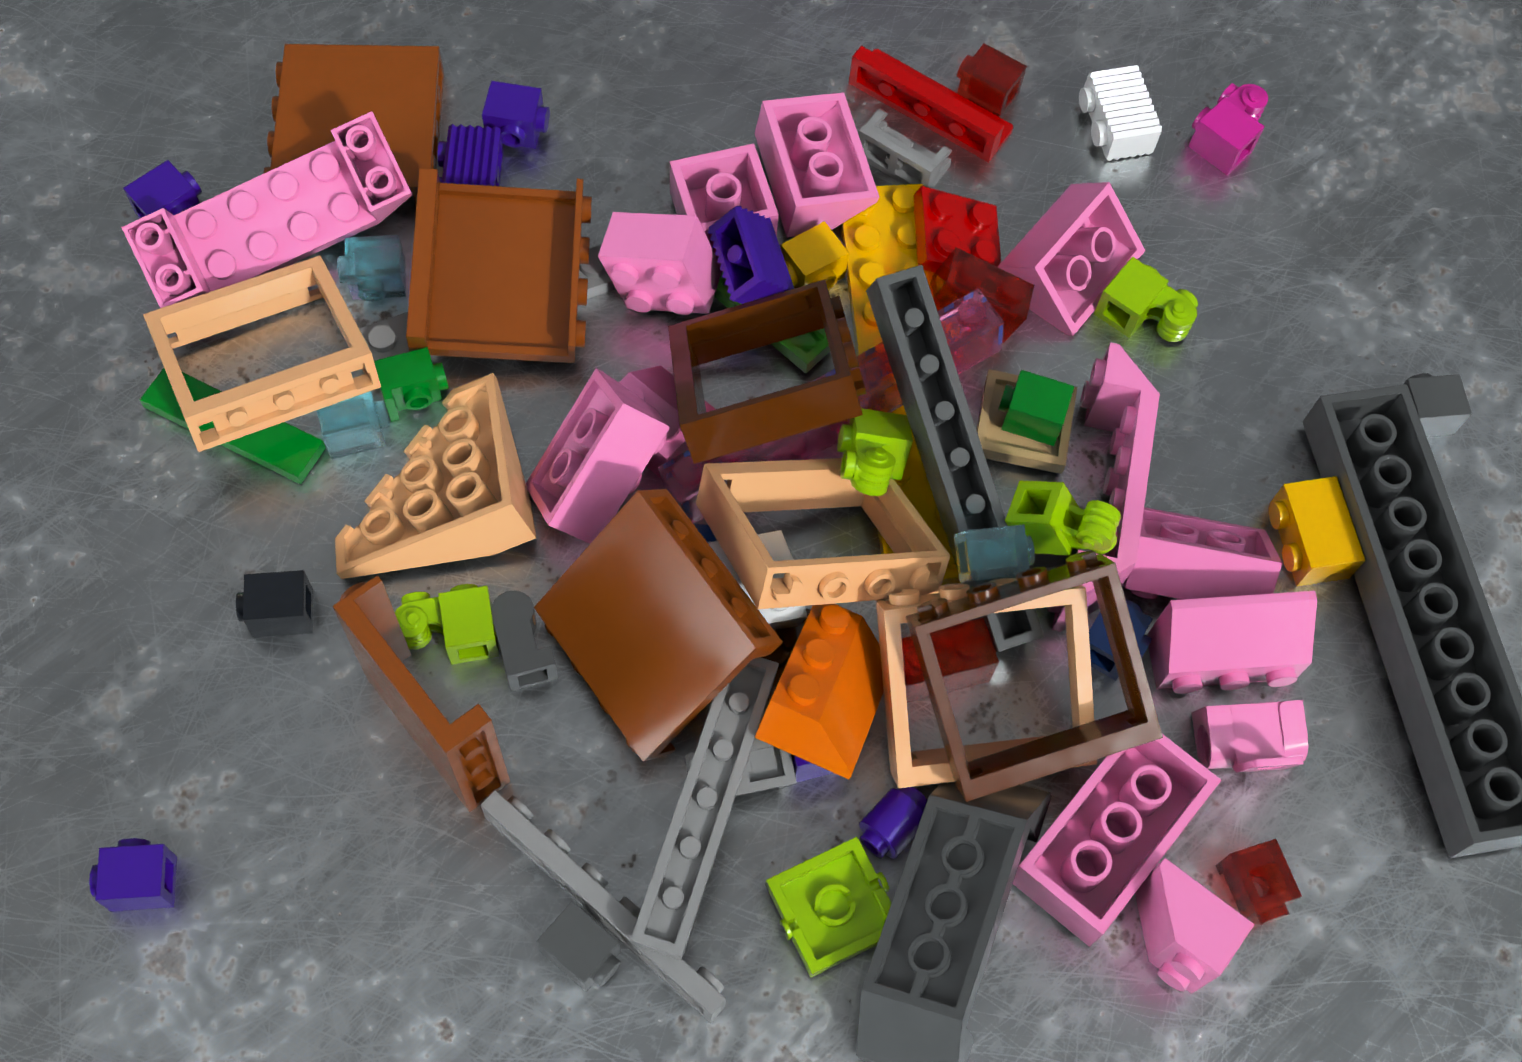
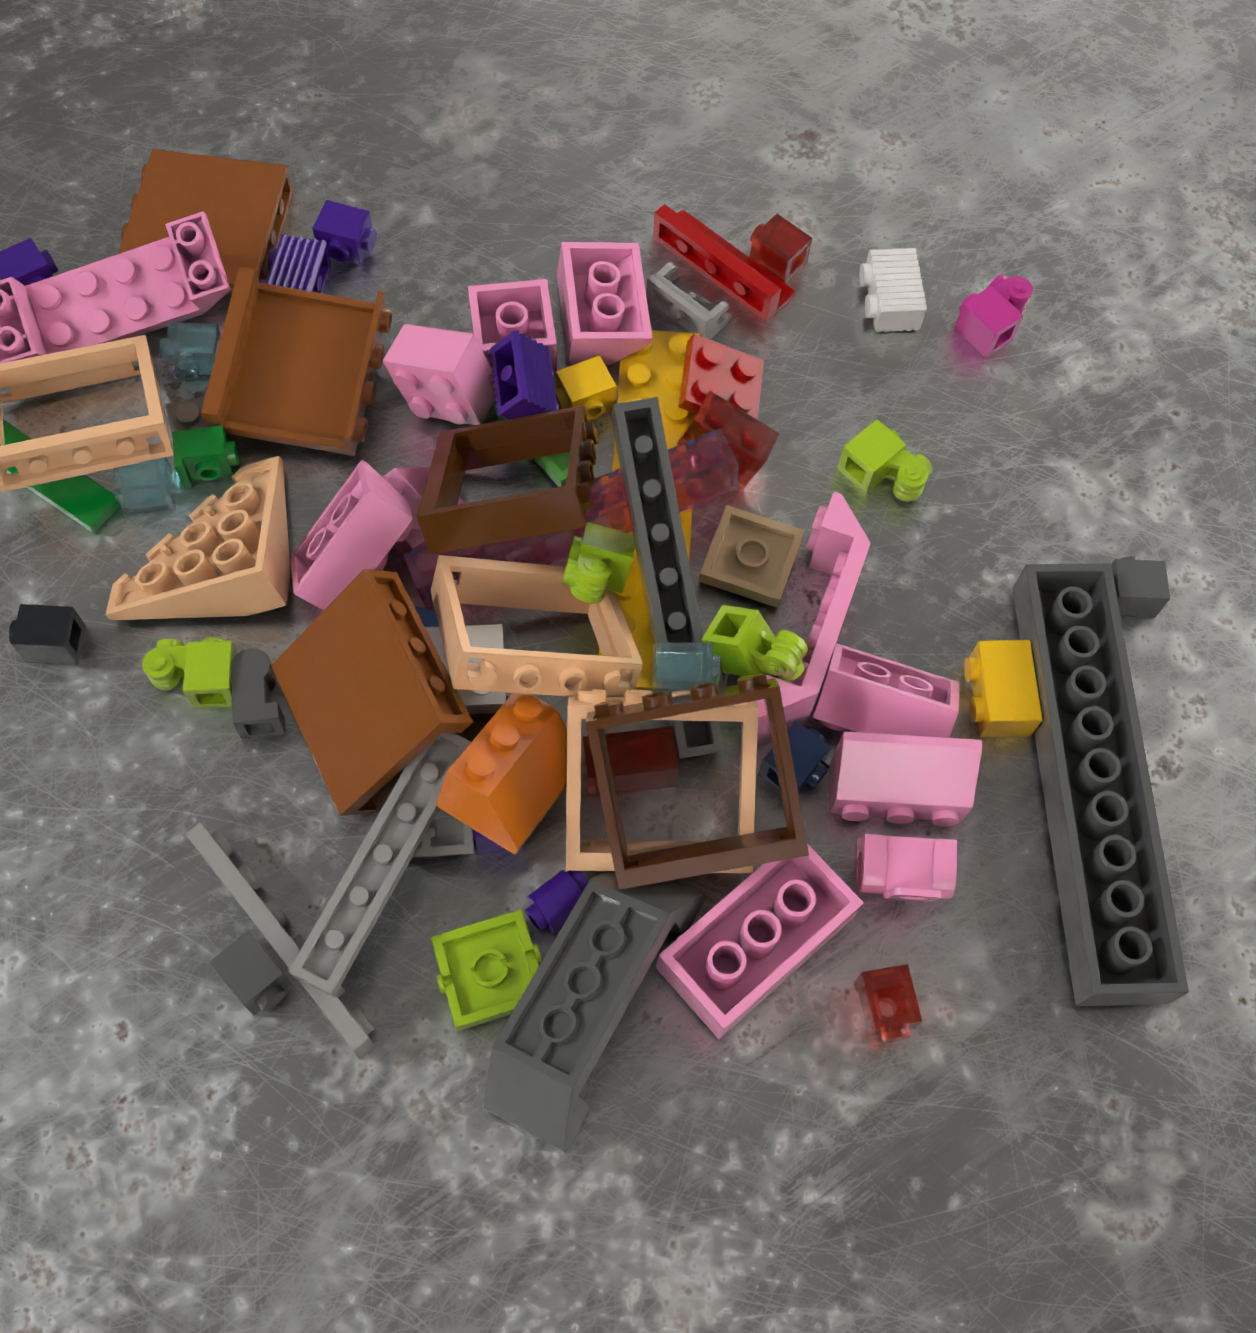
camera: 10 degrees right, 0 degrees up
dark orange panel [332,575,510,812] -> none
bright pink slope [997,182,1146,336] -> none
green brick [998,370,1075,446] -> none
bright pink slope [1135,858,1255,994] -> none

